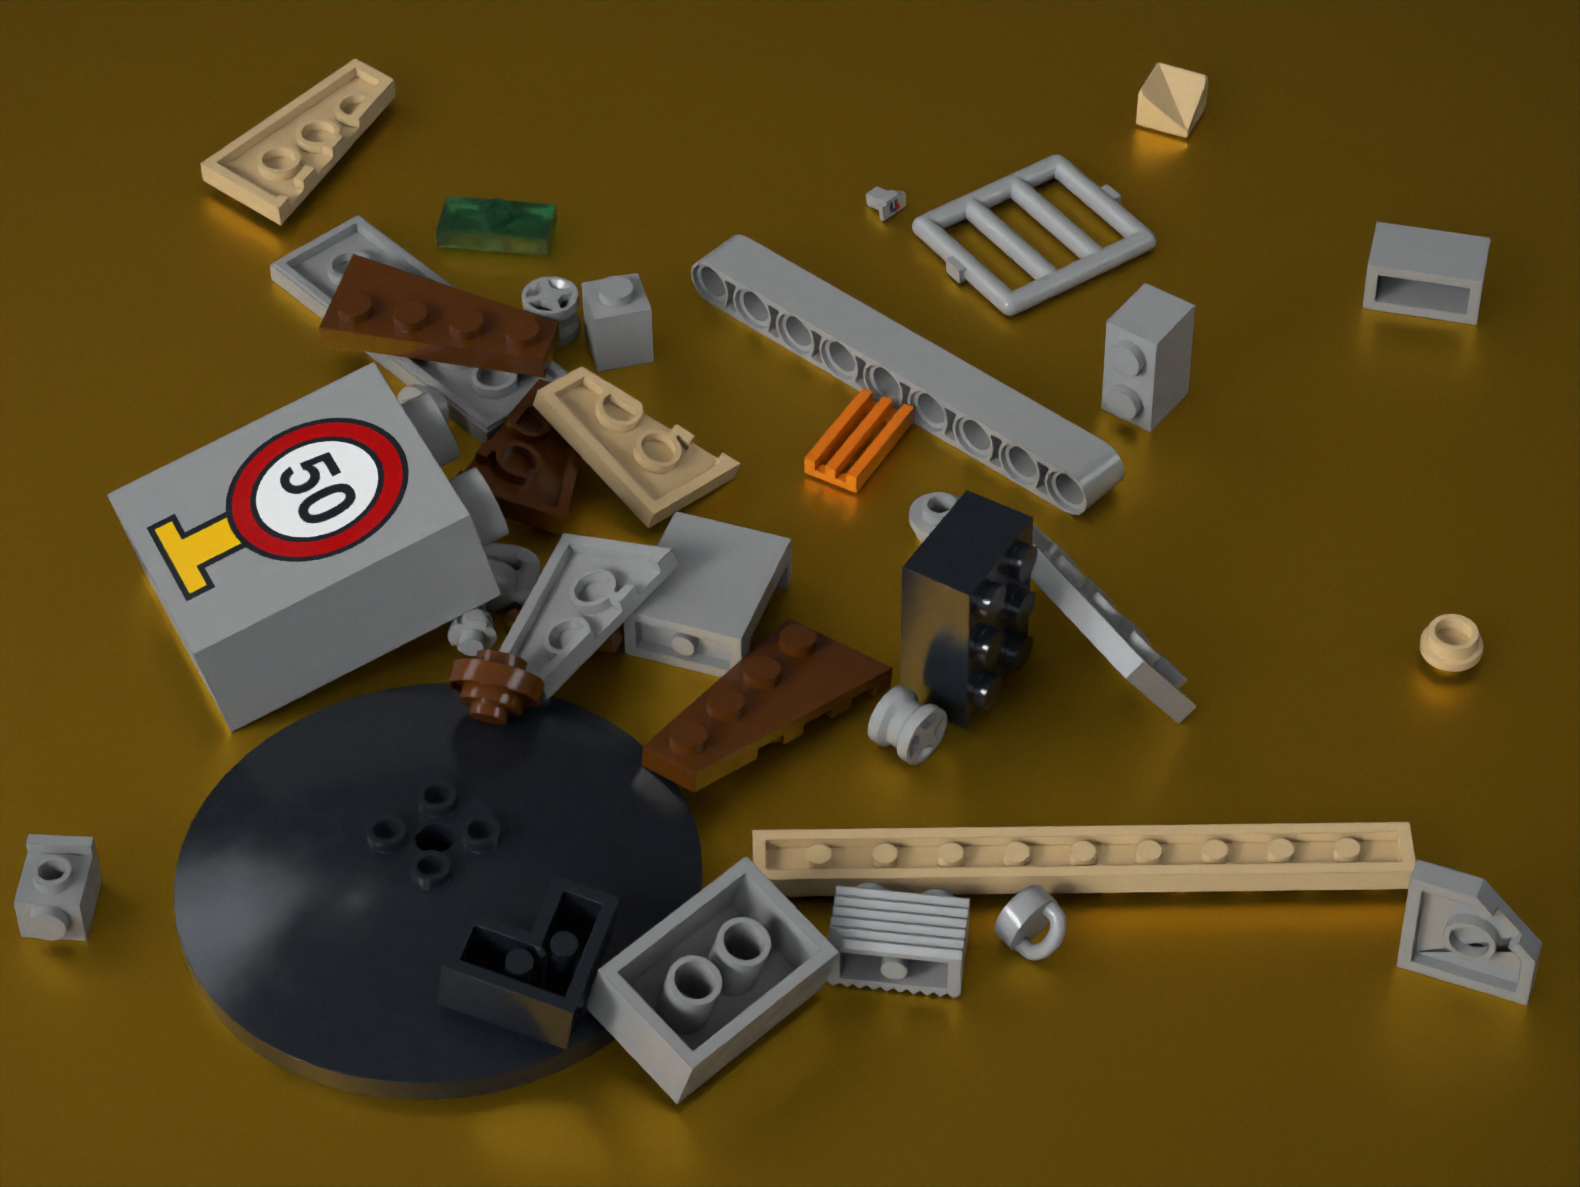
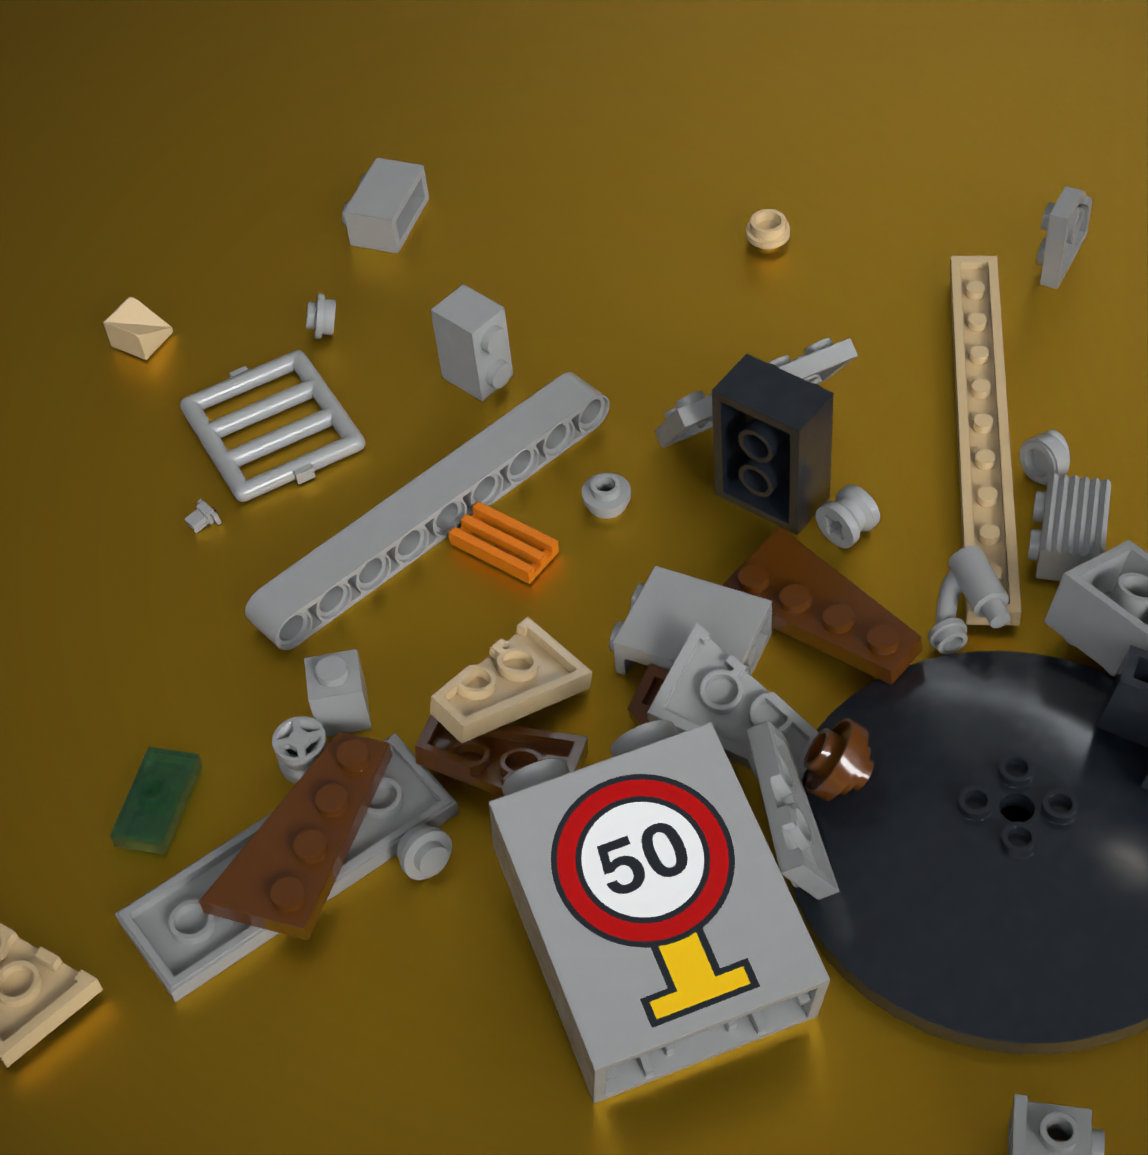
camera: 80 degrees left, 5 degrees up
none -> light grey plate [306,293,336,339]
none -> light grey wing [747,720,840,900]
none -> light grey plant [928,546,1011,654]

